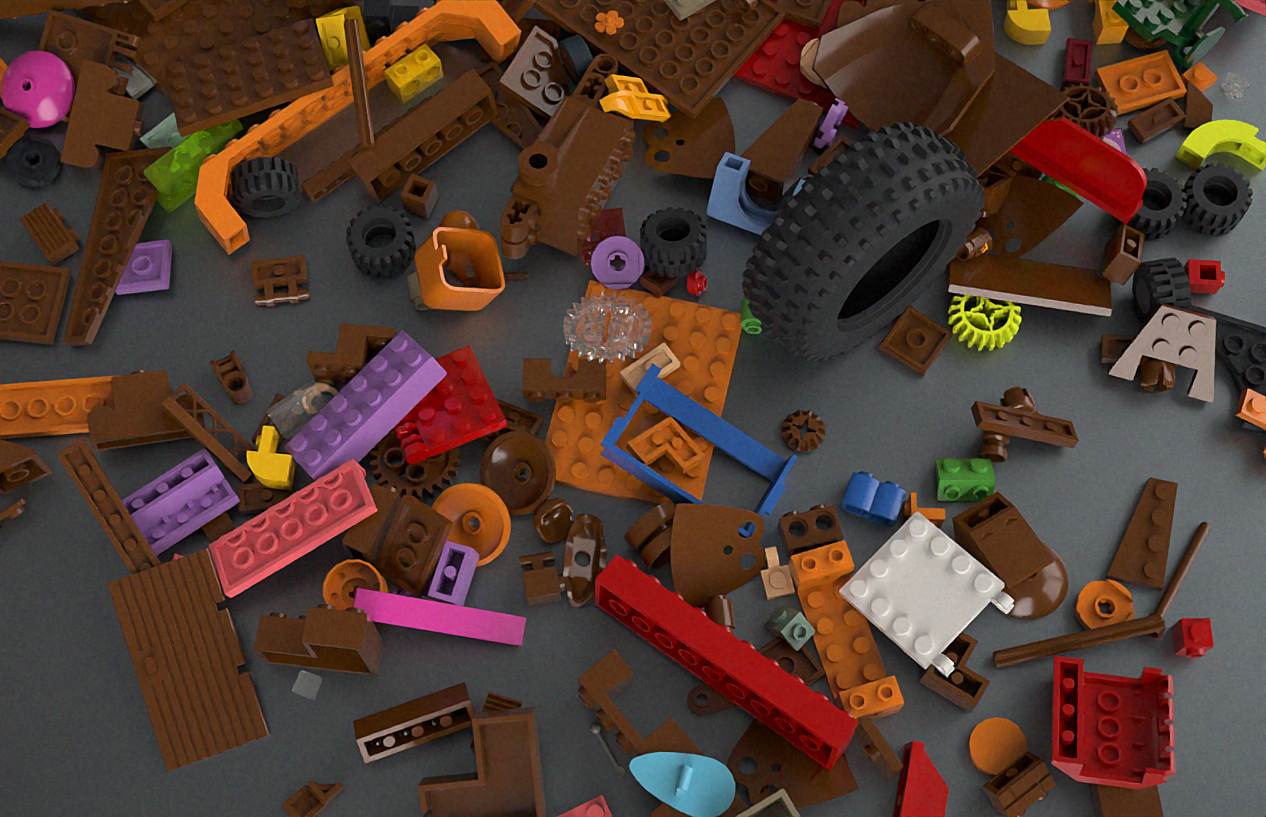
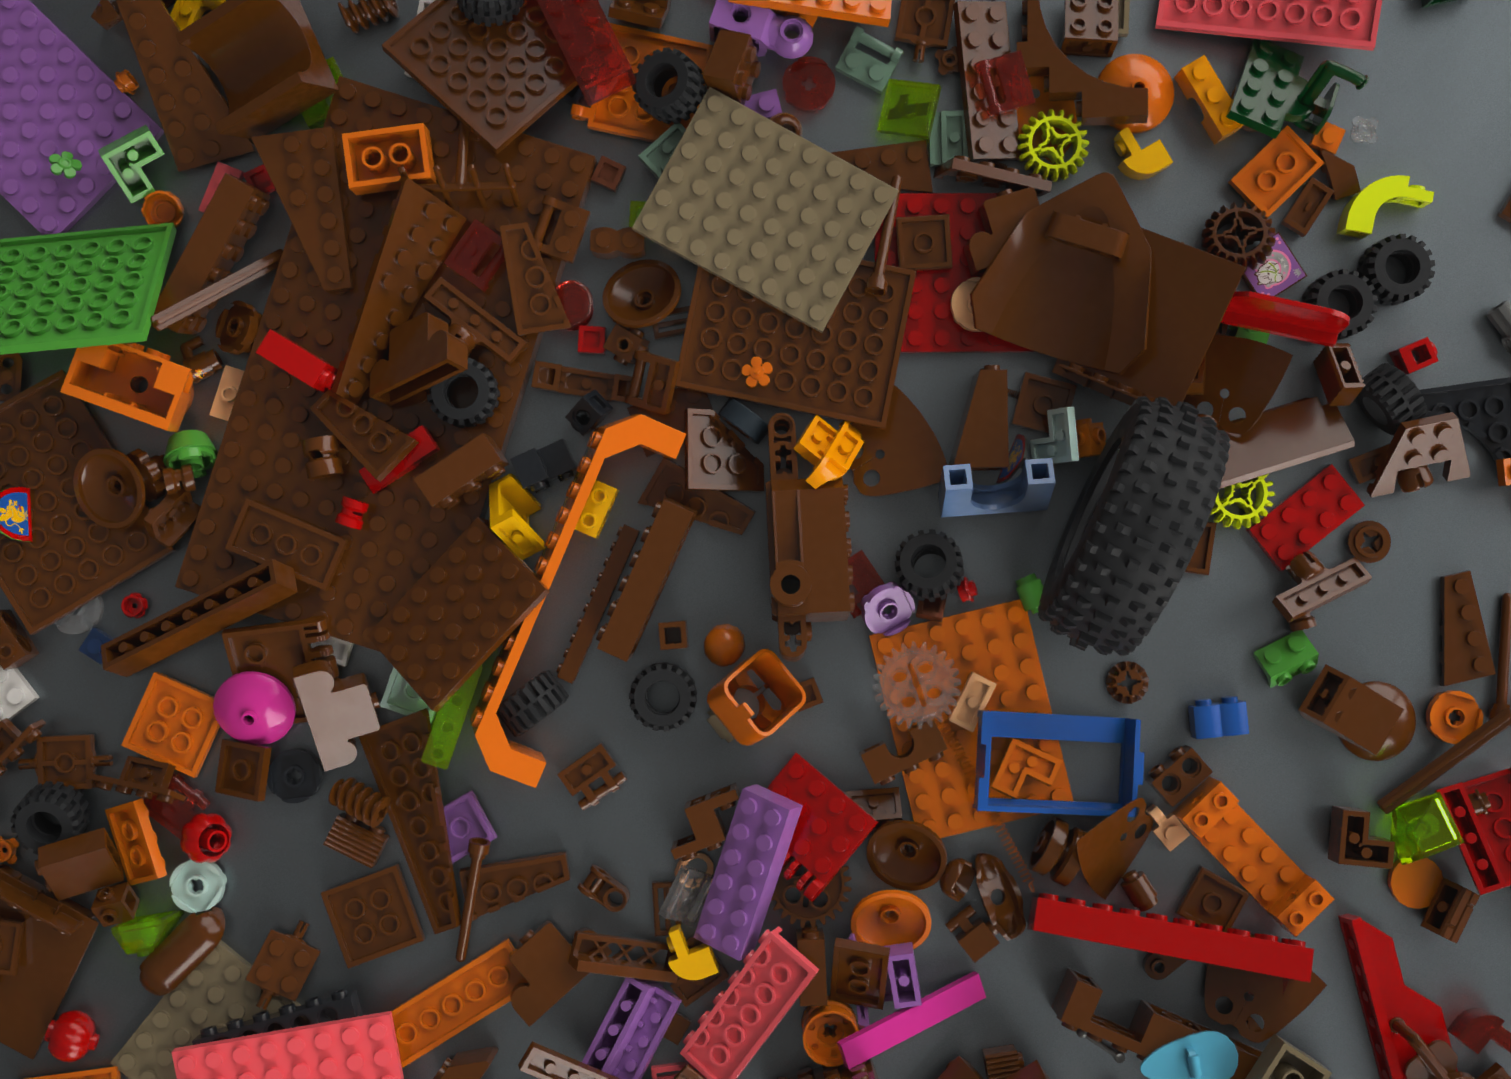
camera: 30 degrees left, 20 degrees up
reddish brown axle [344,19,375,148] -> none
reddish brown leg [503,272,528,280] -> none
sand green bracket [764,605,815,651] -> none
medium lavender plate [813,98,848,149] -> none
white plate [839,511,1014,677] -> none
reddish brown plate [854,717,903,783] -> none
orange bracket [902,492,945,528] -> none
dark red plate [1062,38,1093,86] -> none
none -> reddish brown piece [328,777,390,828]
none -> reddish brown piece [455,837,491,962]
none -> reddish brown wing [459,851,571,921]
none -> reddish brown plate [798,677,823,712]
none -> orange piece [938,712,1035,892]
none -> red plate [1246,464,1365,571]
none -> reddish brown gear [1346,521,1391,563]
none -> clear neon green slope [1390,791,1464,865]
none -> reddish brown plate [1468,789,1492,815]

